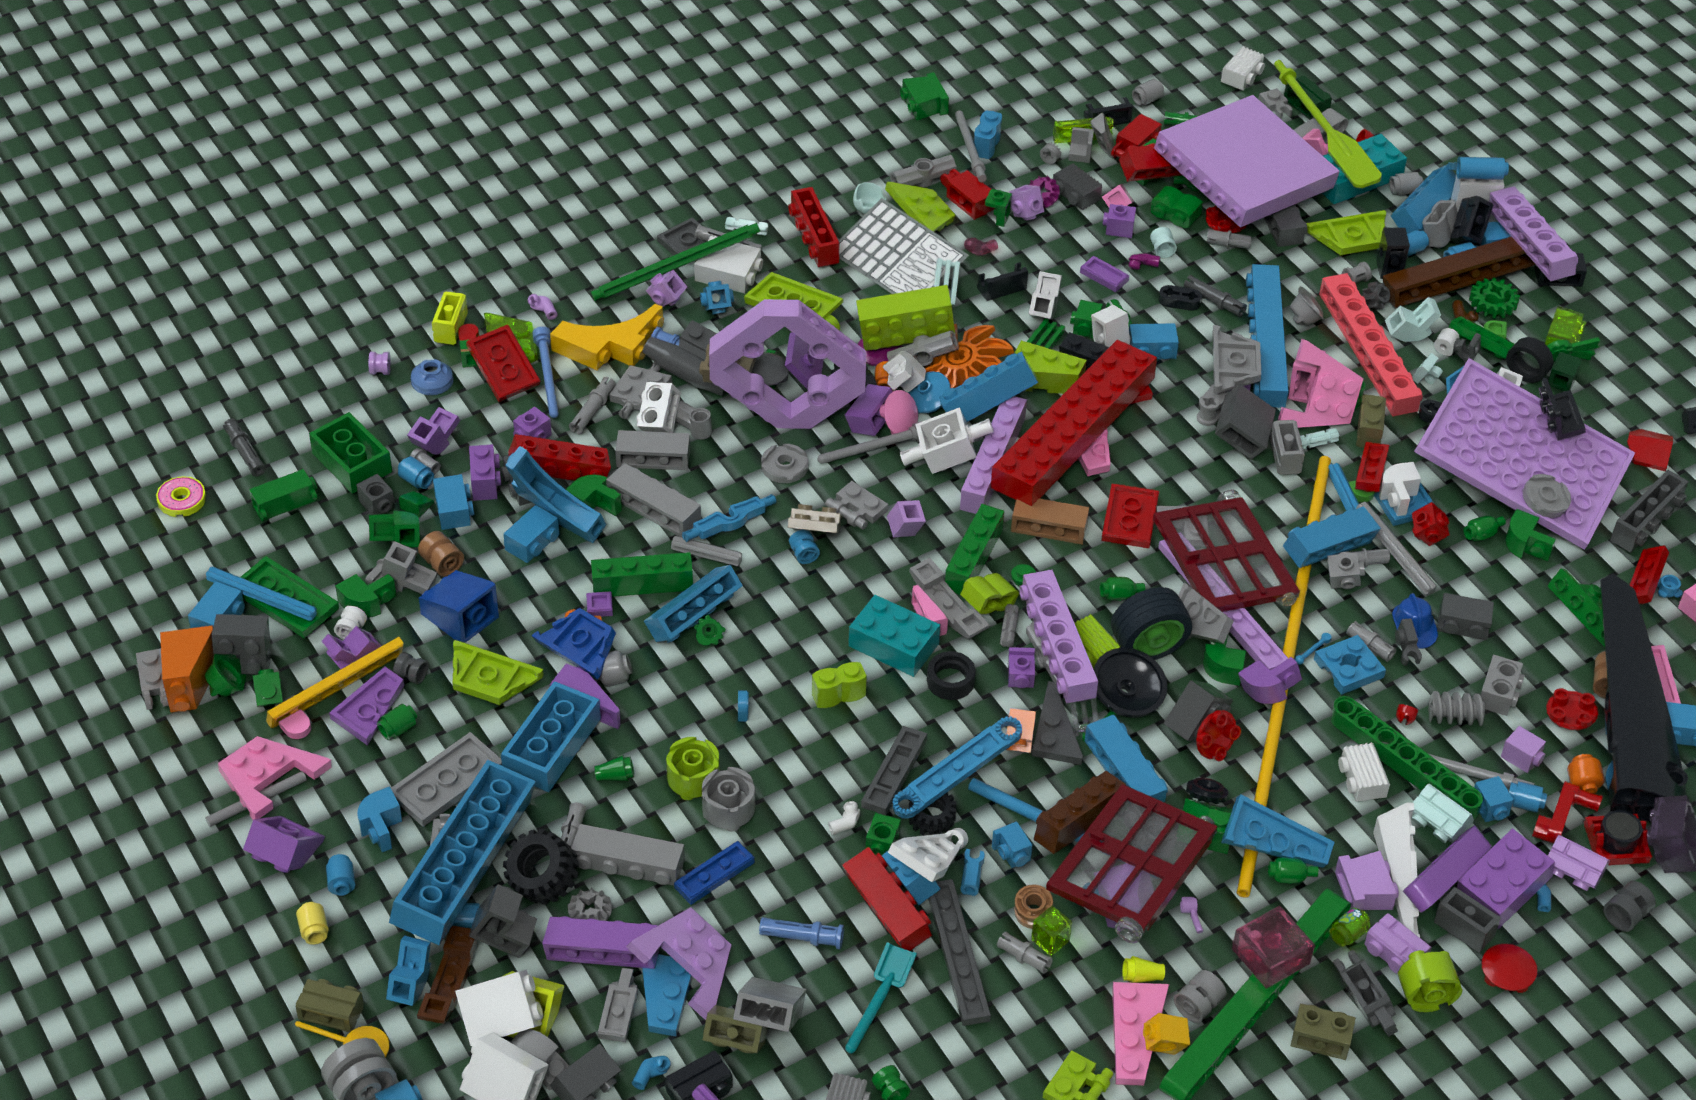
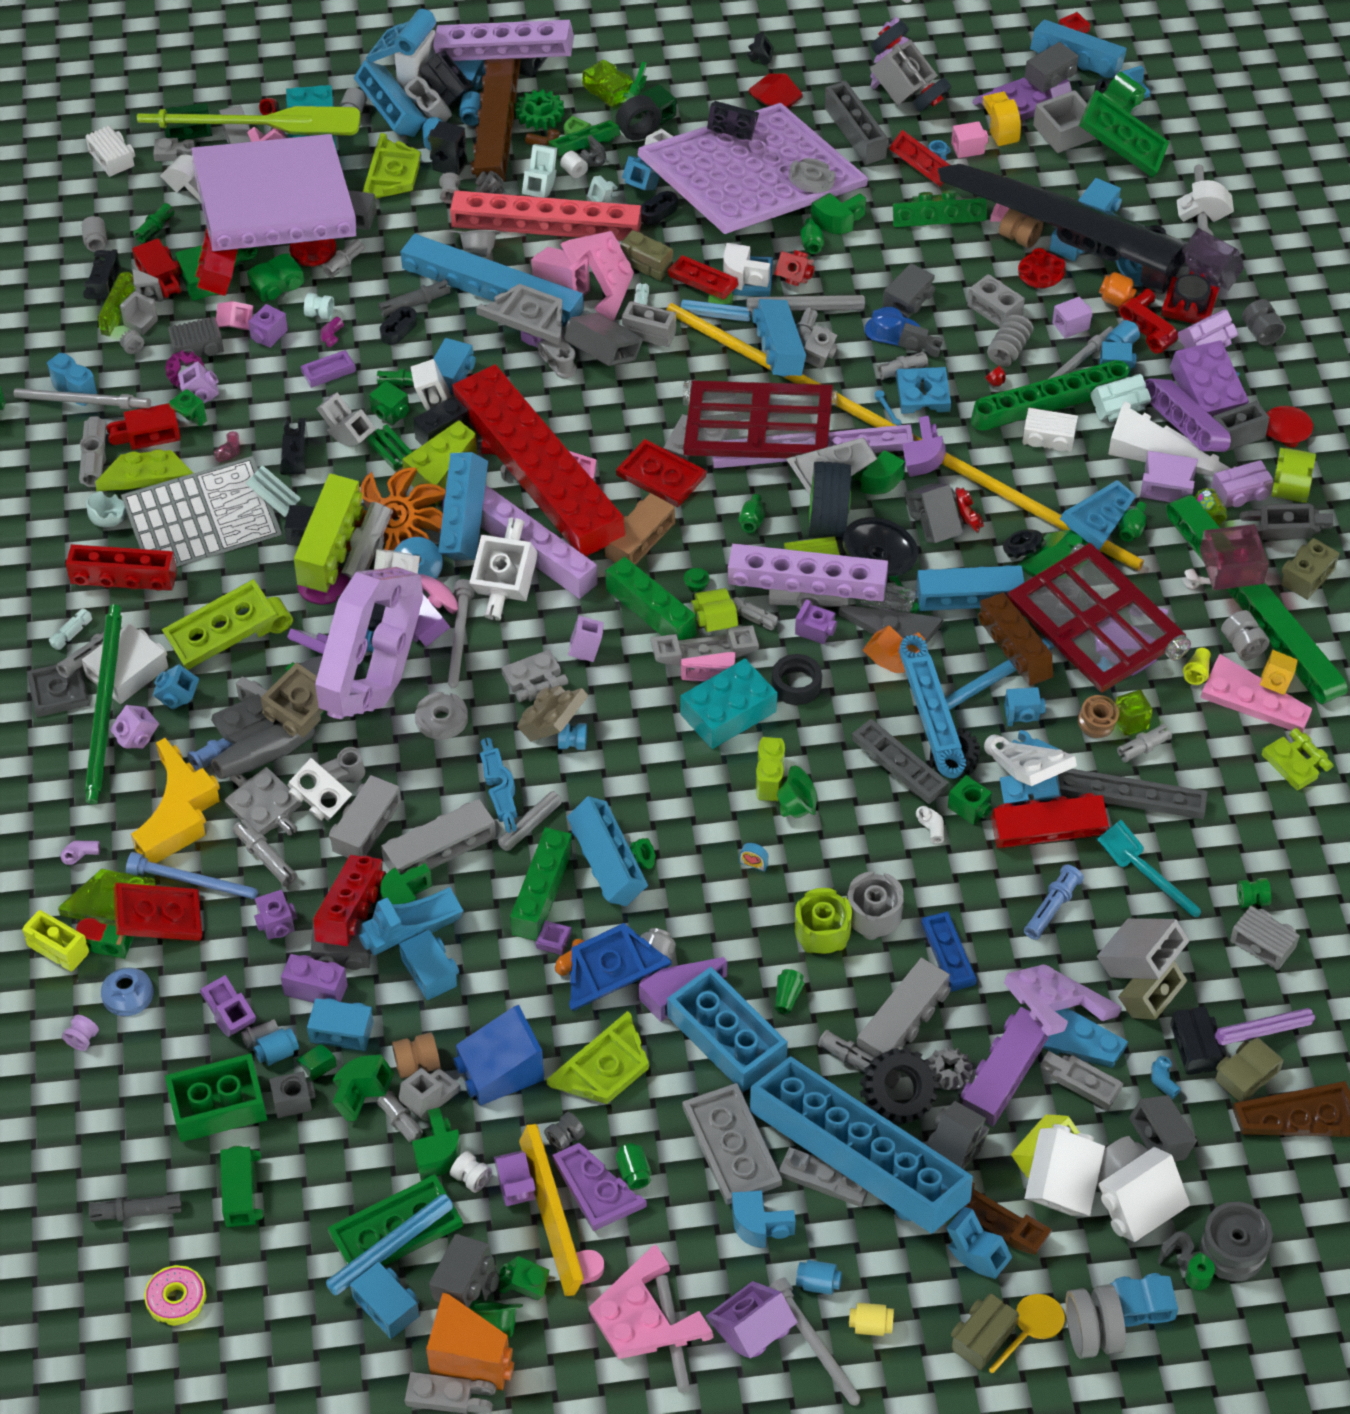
camera: 65 degrees left, 5 degrees up
none -> light grey piece [769,1278,860,1406]
none -> green piece [777,765,817,818]

